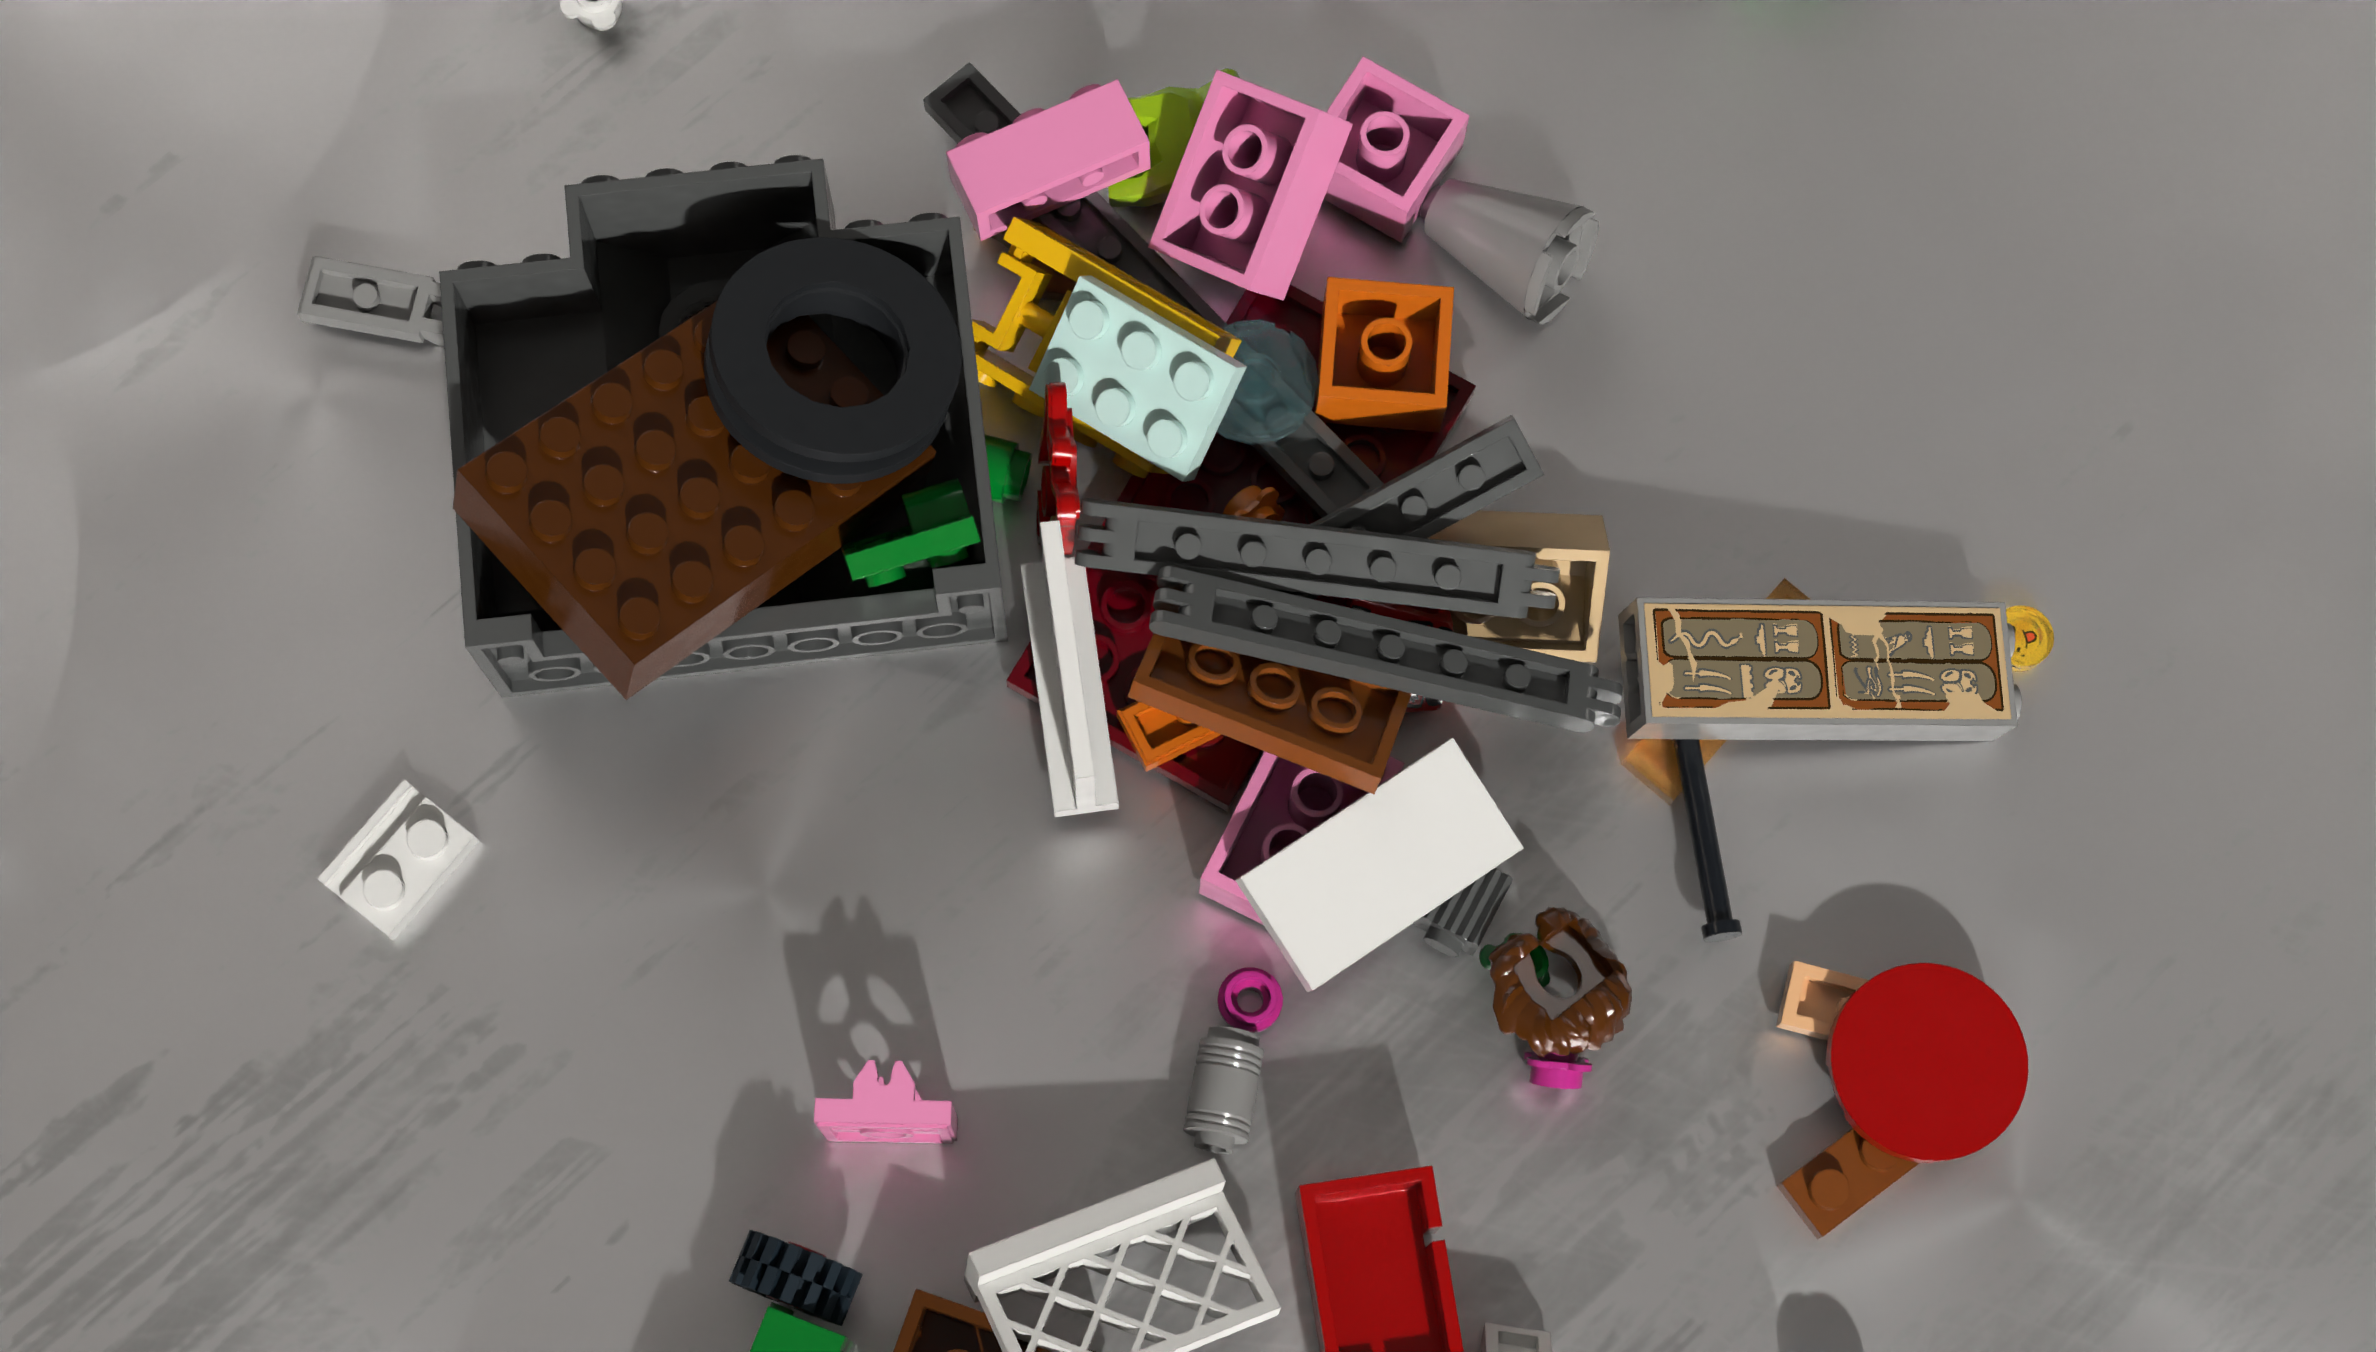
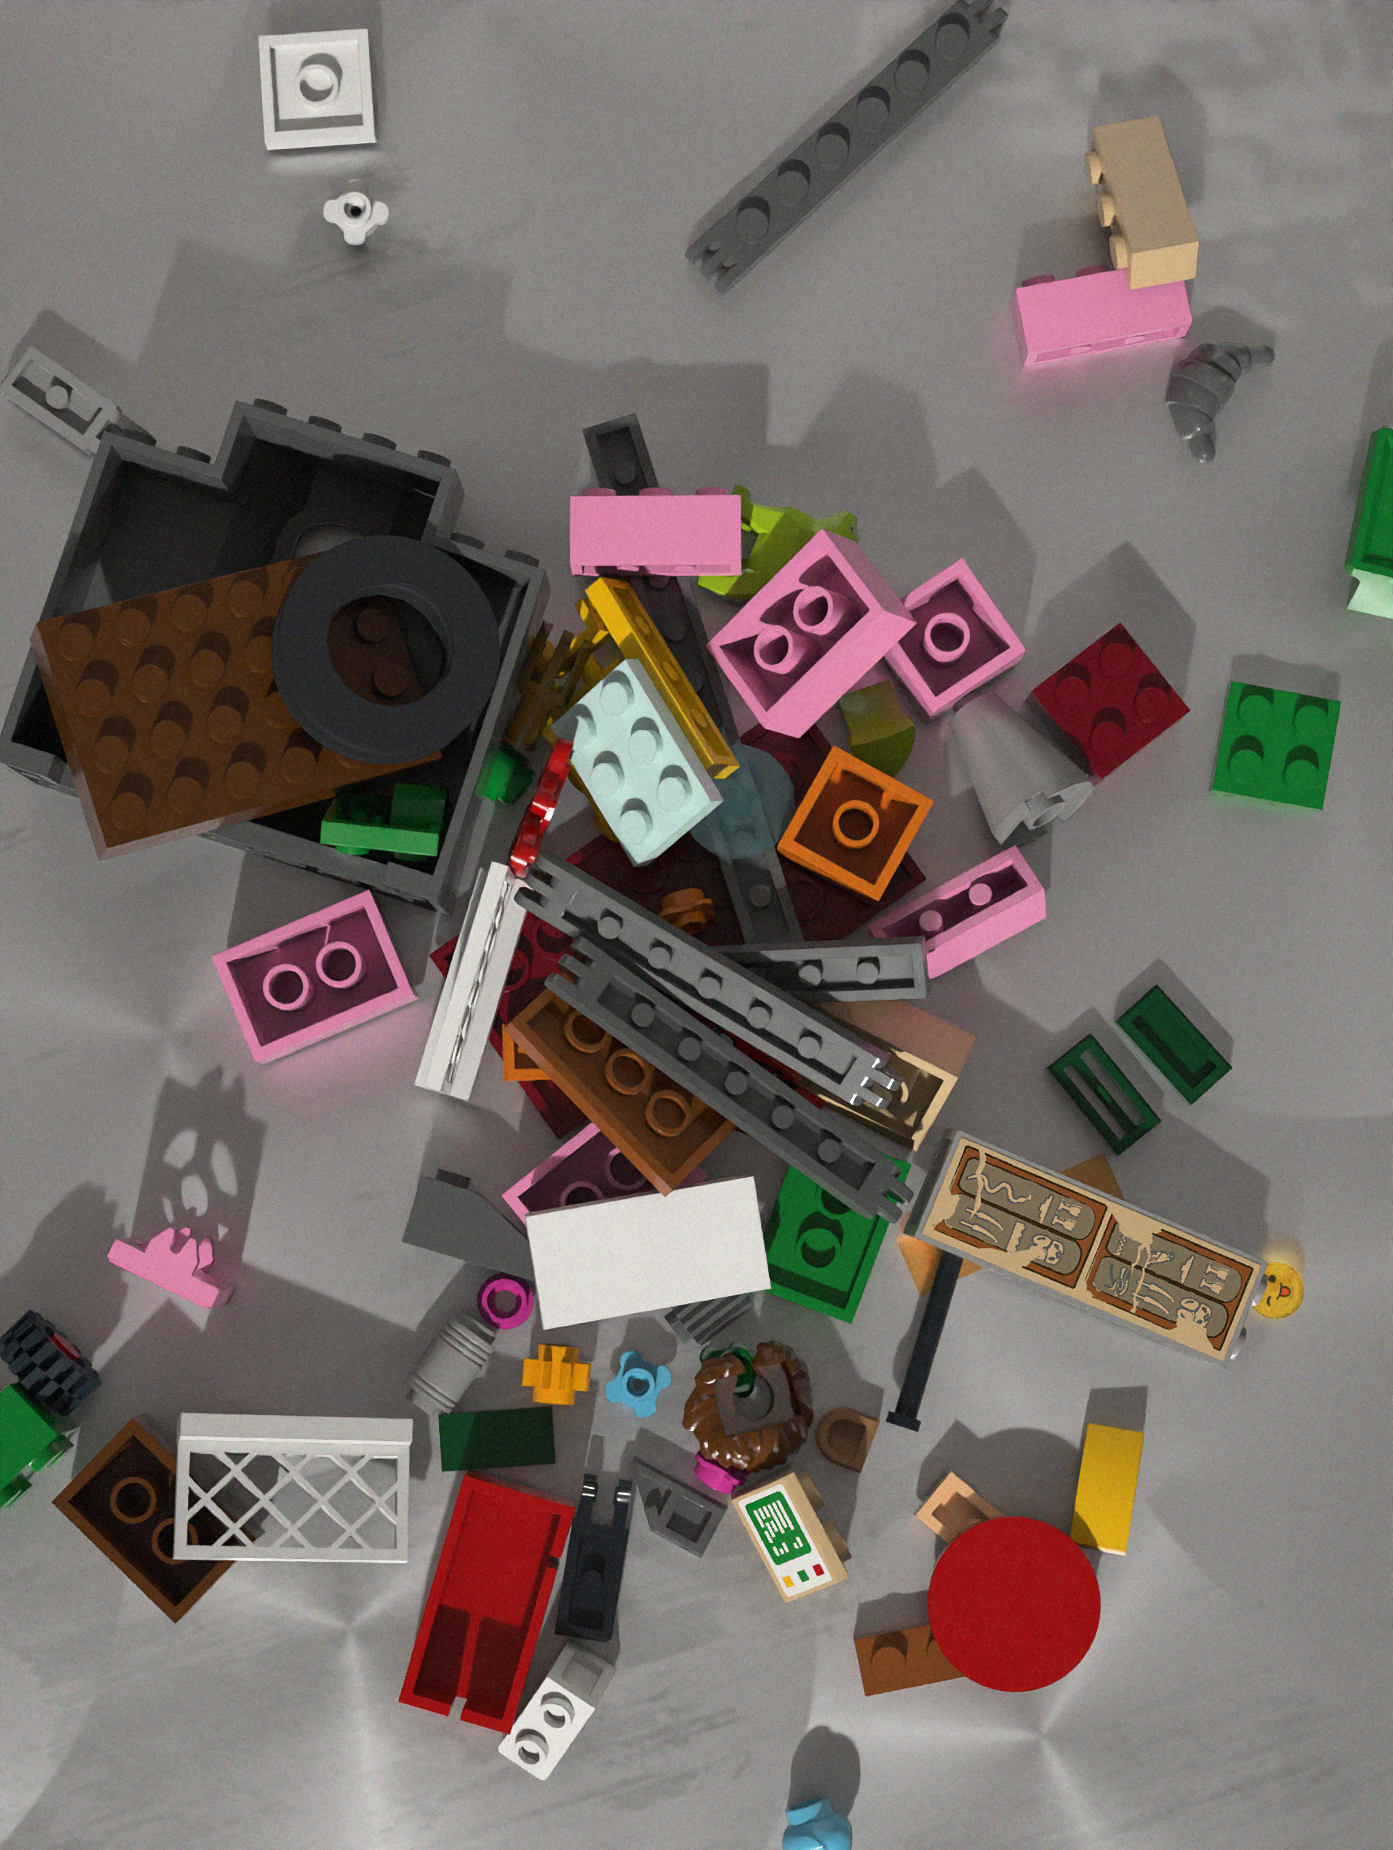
camera: 30 degrees right, 10 degrees up
none -> bright pink brick [211,889,419,1064]
none -> dark grey slope [402,1168,535,1282]
none -> dark green tile [438,1405,556,1472]
none -> dark brown arm [502,620,595,753]
none -> light orange gear [521,1343,591,1405]
none -> black hinge [554,1474,632,1643]
none -> medium azure plate [605,1351,671,1418]
none -> flat silver tile [631,1456,728,1558]
none -> slope [731,1463,853,1603]
none -> green plate [763,1152,912,1324]
none -> medium nougat tile [815,1407,880,1474]
none -> lime tile [837,680,916,778]
none -> bright pink brick [867,845,1047,981]
none -> dark red brick [1025,622,1191,787]
none -> dark green tile [1045,1033,1161,1156]
none -> yellow slope [1070,1423,1145,1556]
none -> dark green tile [1113,984,1233,1106]
none -> green plate [1209,681,1341,813]

